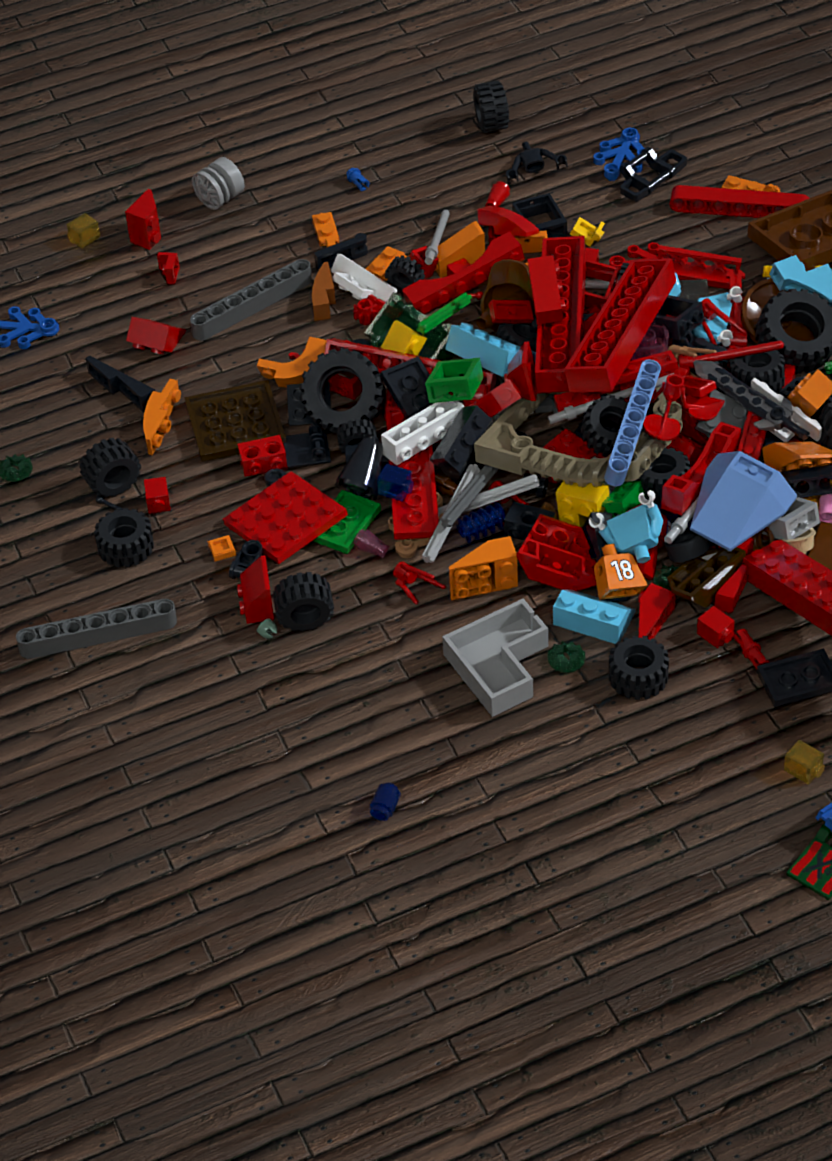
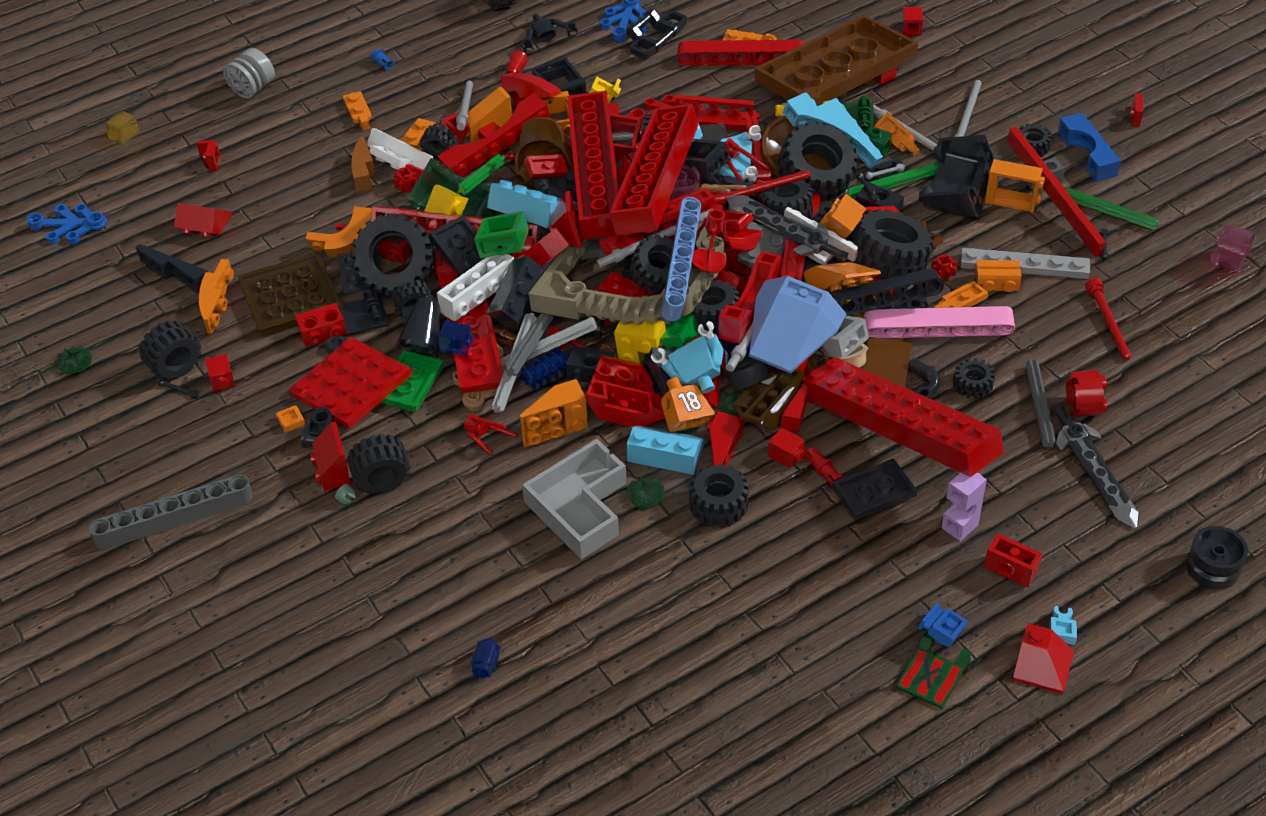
camera: 10 degrees left, 0 degrees up
black tyre [94,508,154,568] -> none
red slope [125,189,161,250] -> none
dark grey beam [190,259,312,341] -> none
black plate [314,233,368,271] -> none
clear pink cone [354,529,389,558] -> none
red wedge [528,255,566,325] -> none
clear yellow brick [784,740,825,784] -> none

